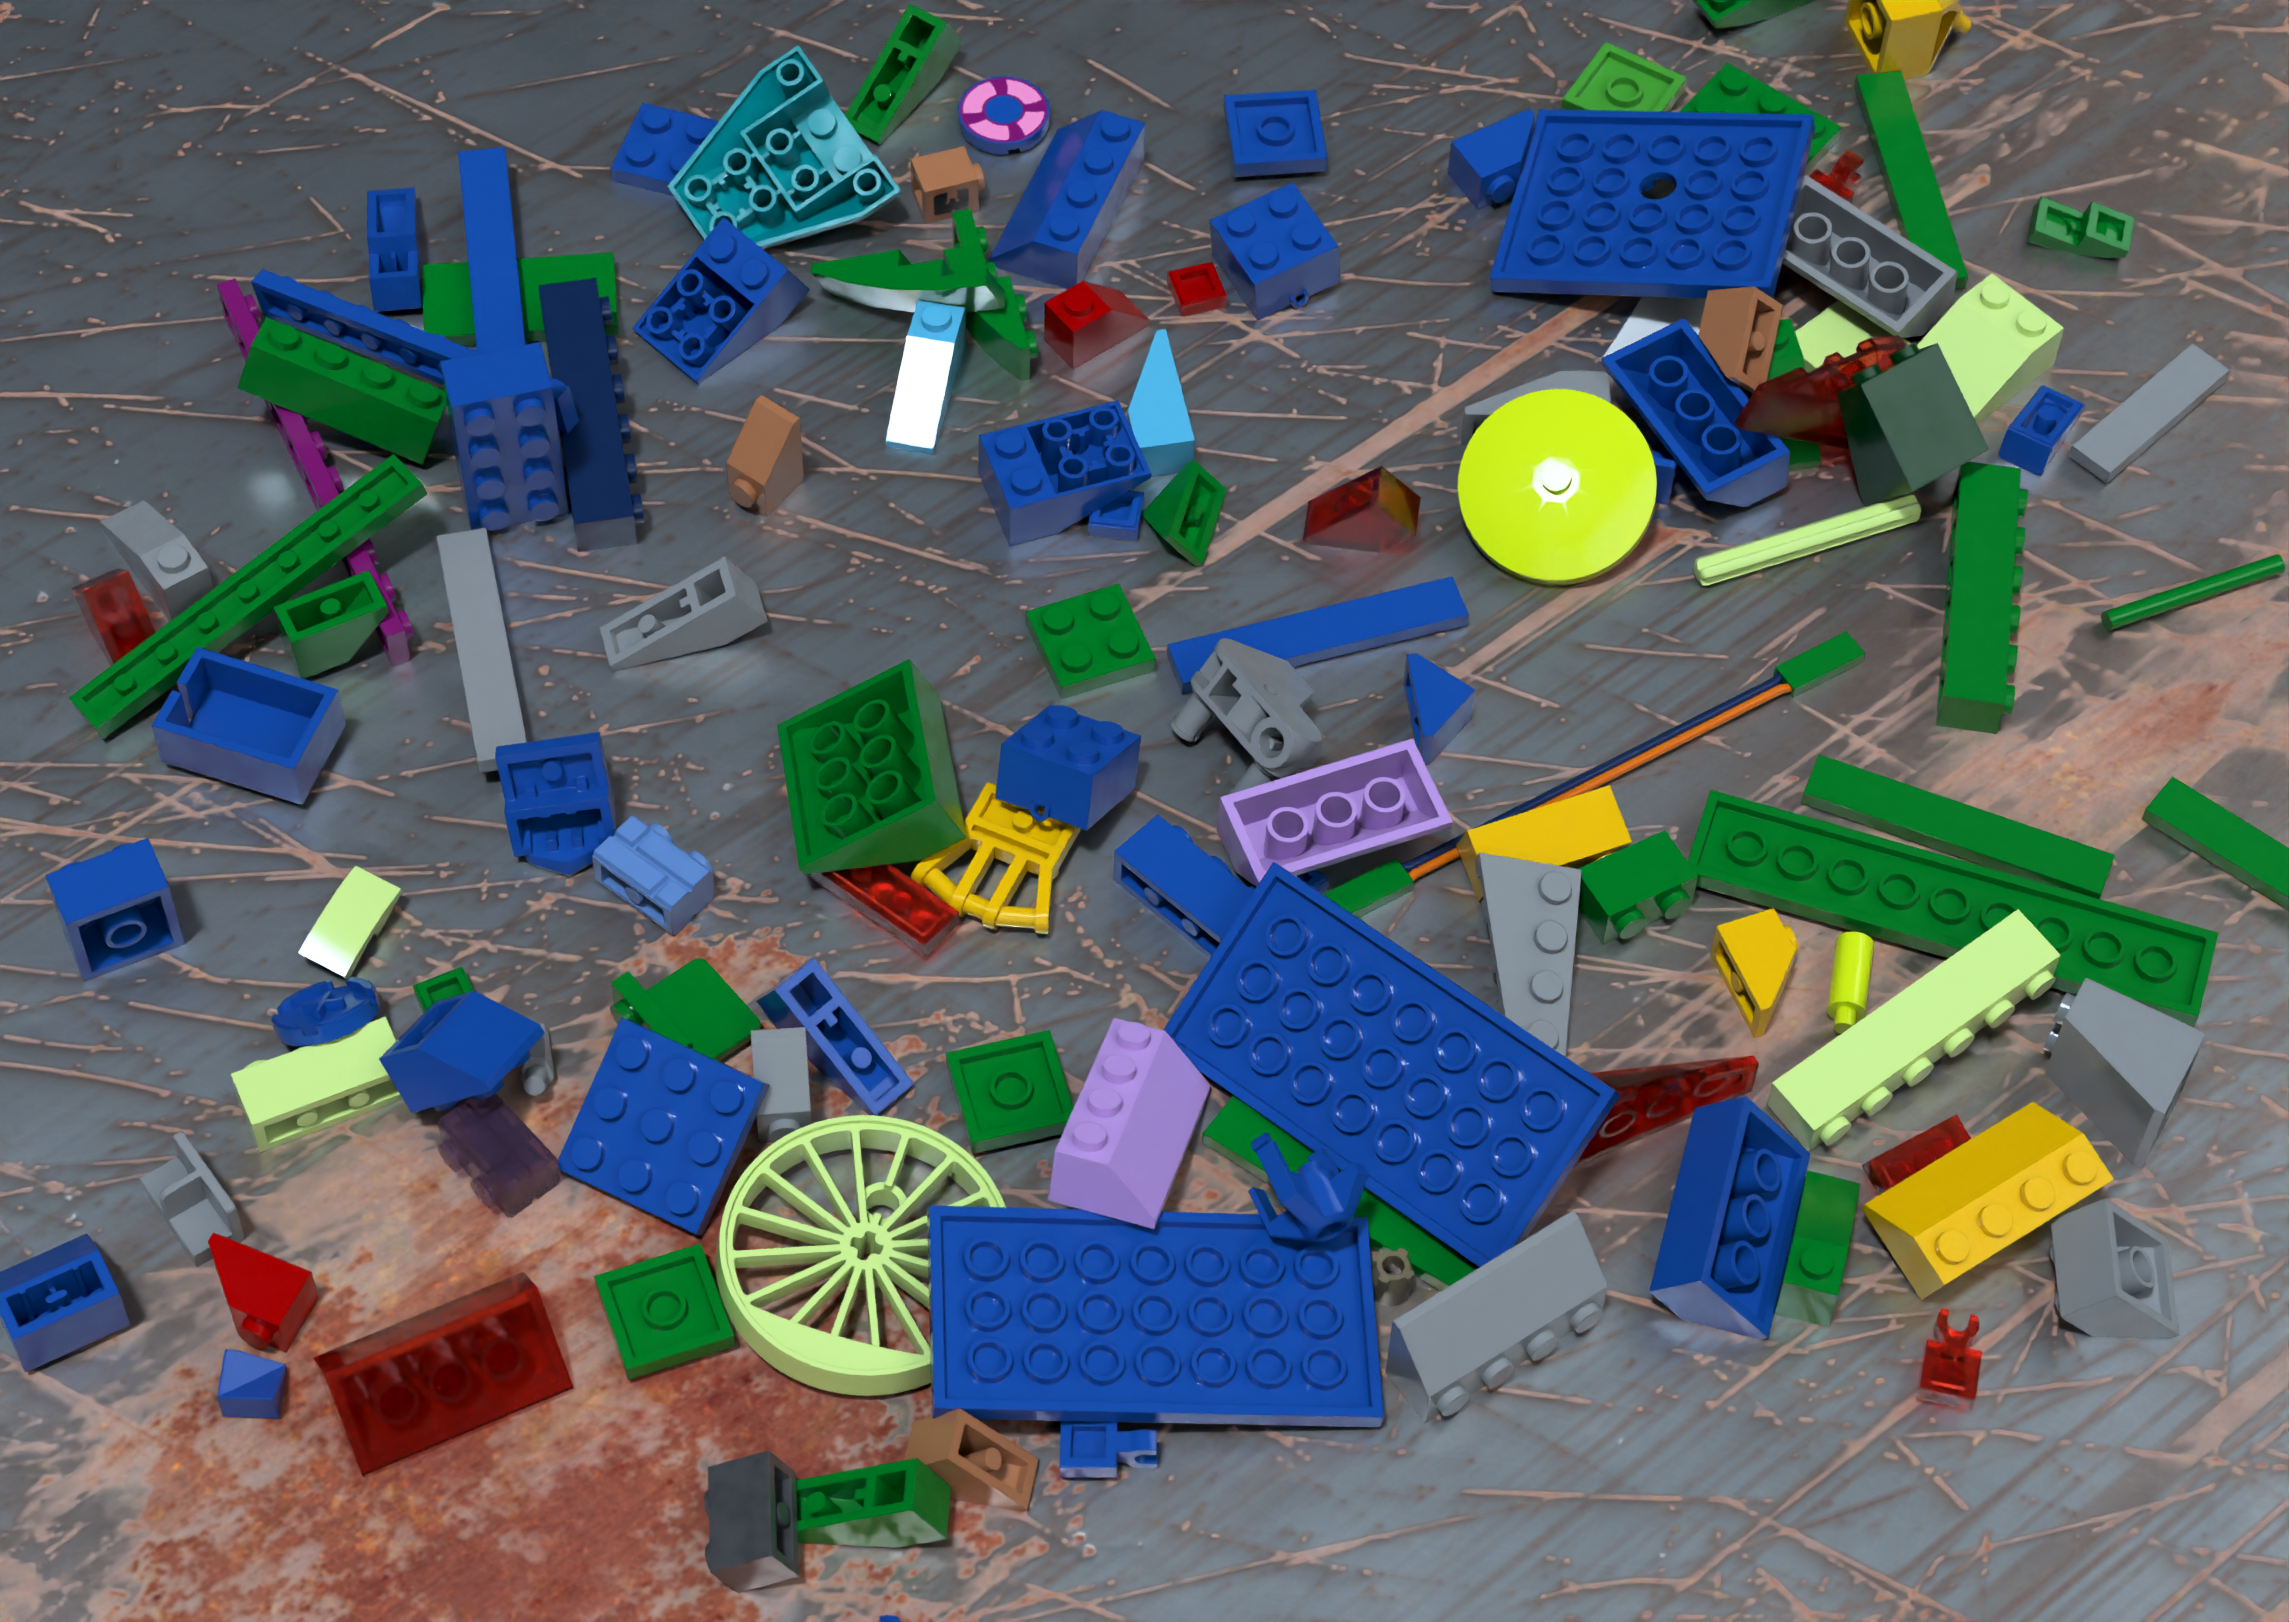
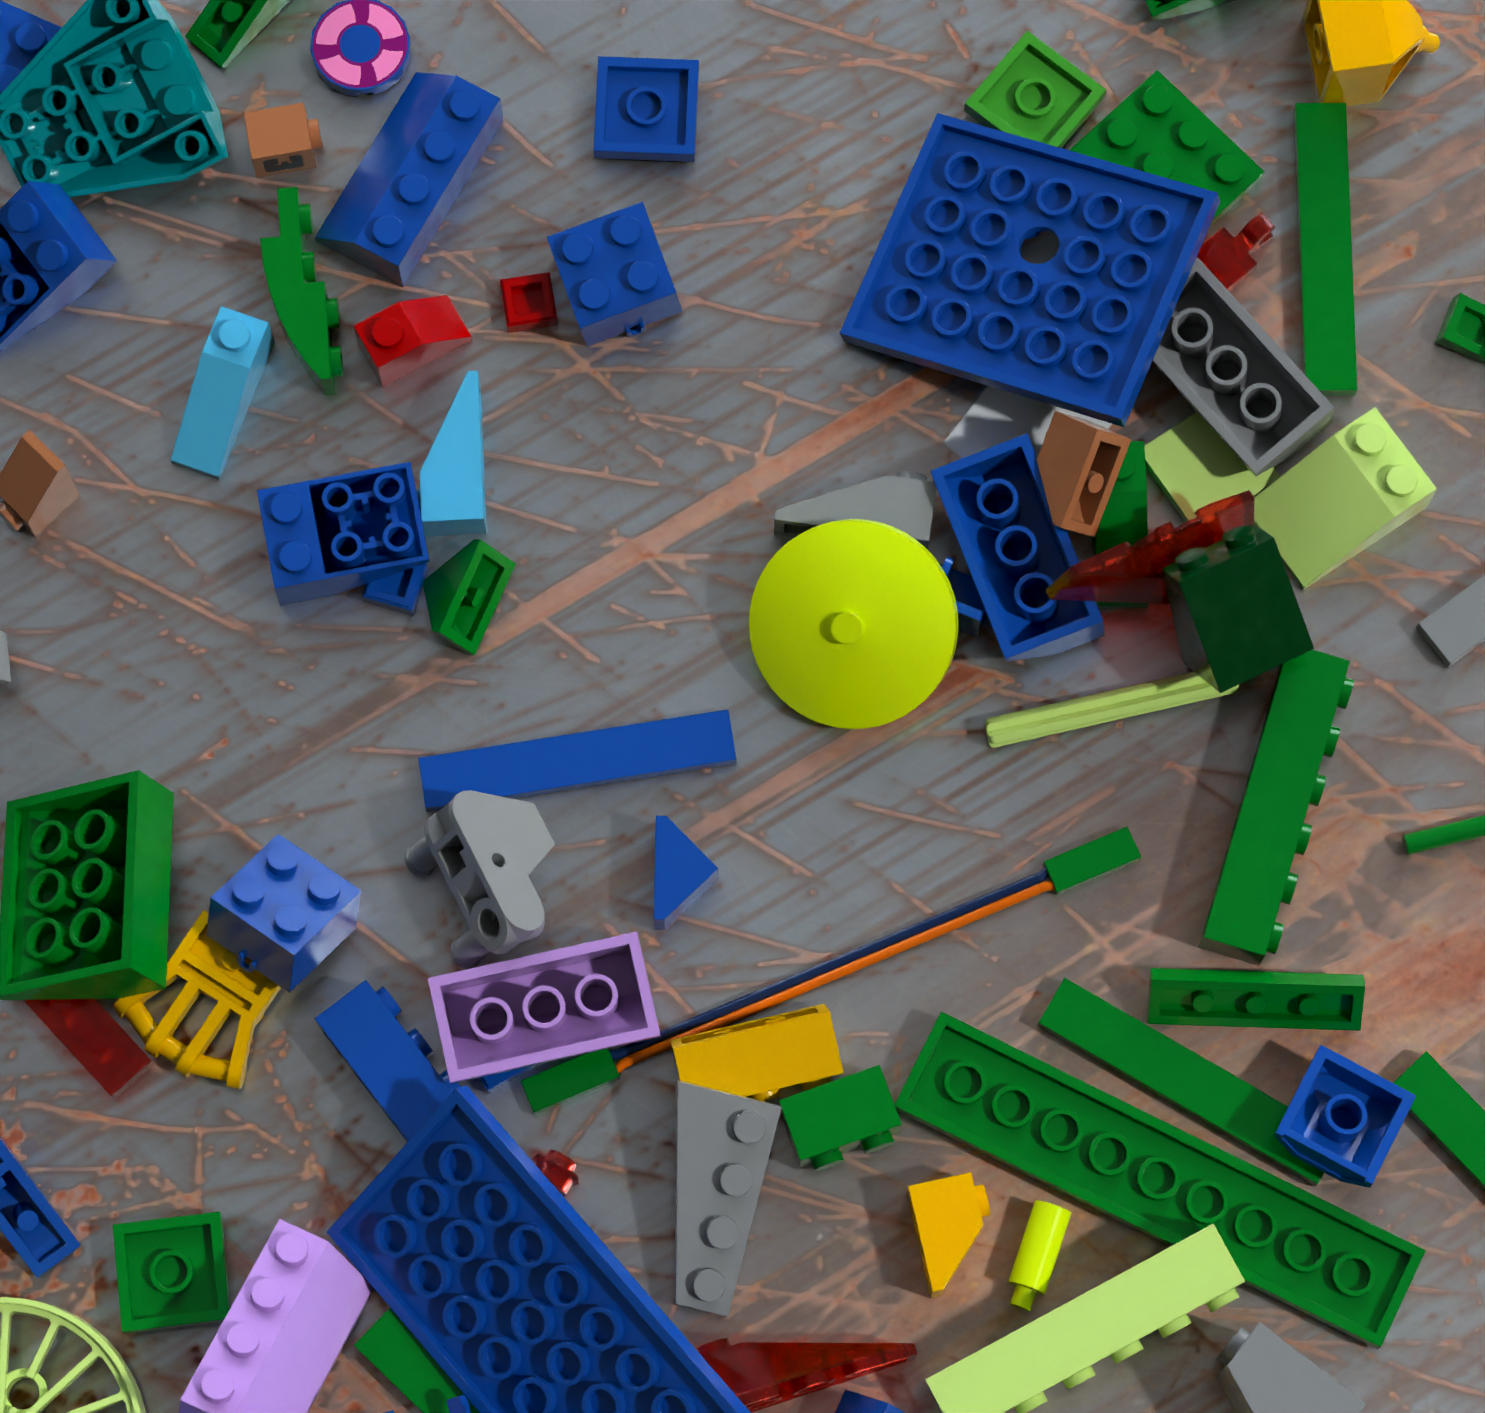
camera: 10 degrees right, 20 degrees up
green slope [811,249,1005,312] -> none
green plate [1025,583,1156,699] -> none
clear red slope [1303,466,1421,553] -> none
blue slope [1448,108,1535,210] -> none
blue slope [1998,385,2085,475] -> none
none -> green plate [1147,968,1365,1031]
none -> blue slope [1274,1045,1416,1188]

